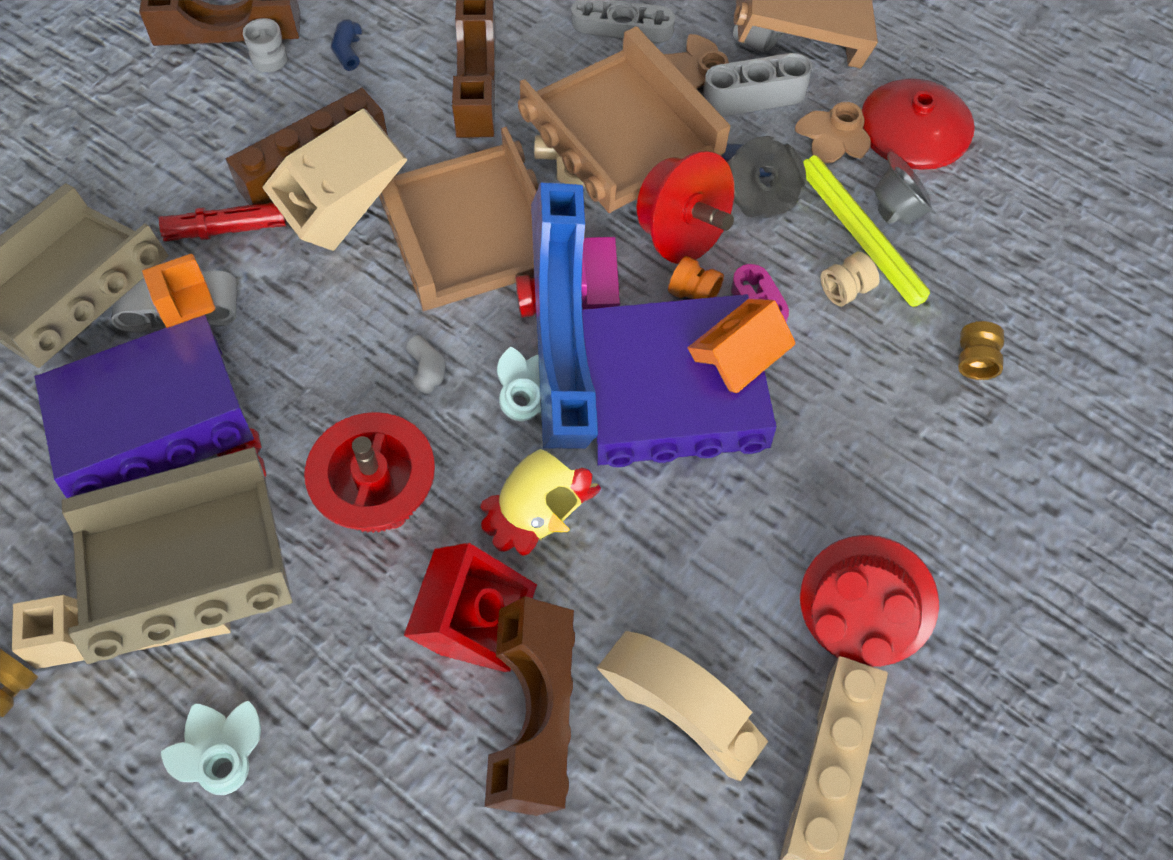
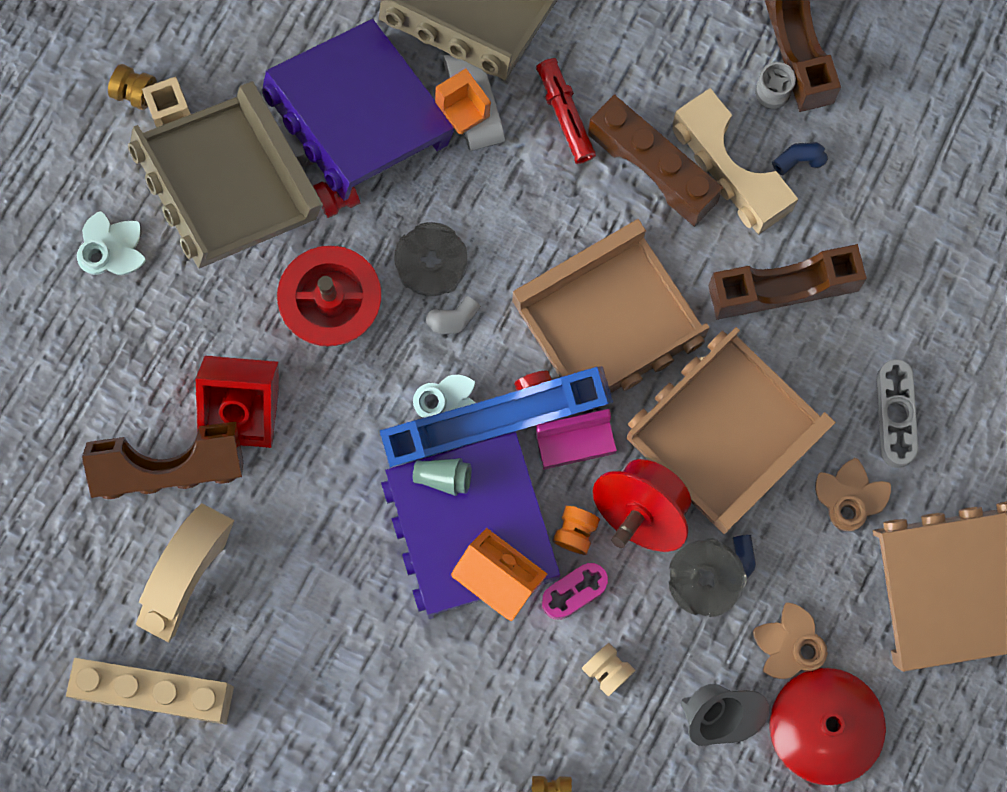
camera: 80 degrees right, 15 degrees up
tan slope [262,109,407,251] -> none
light yellow piece [480,449,601,556] -> none
light grey beam [703,53,812,116] -> none
neon yellow axle [800,155,930,307] -> none
piece [800,535,939,667] -> none
none -> clear smoke plate [394,222,468,296]
none -> sand green cone [413,458,472,496]
none -> tan arch [672,88,798,235]

